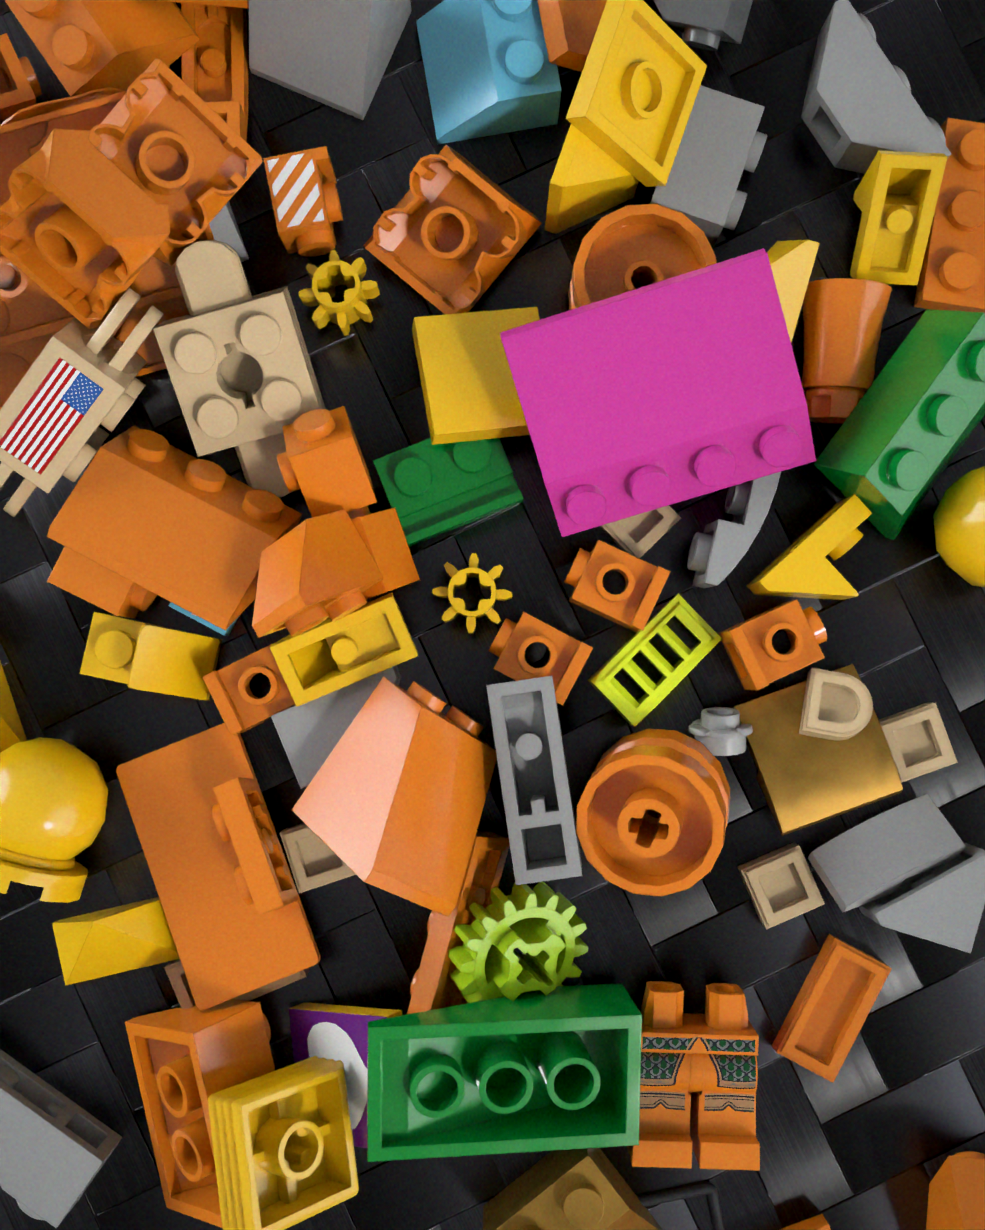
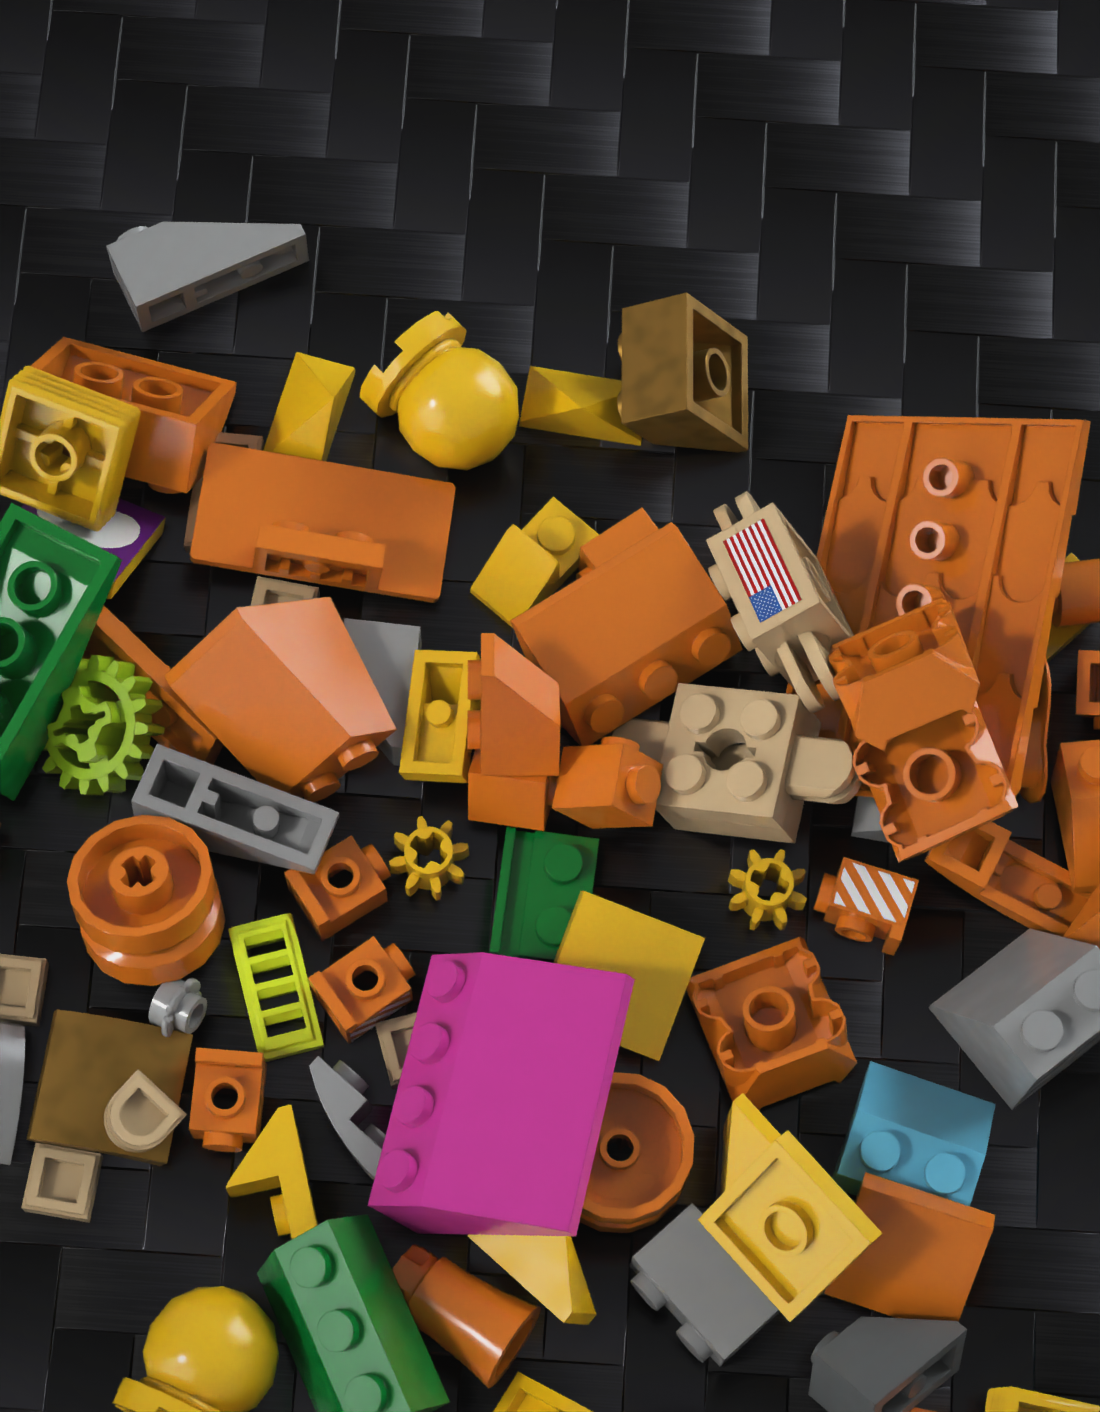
camera: 115 degrees right, 15 degrees down
orange brick [203,644,296,735] -> none

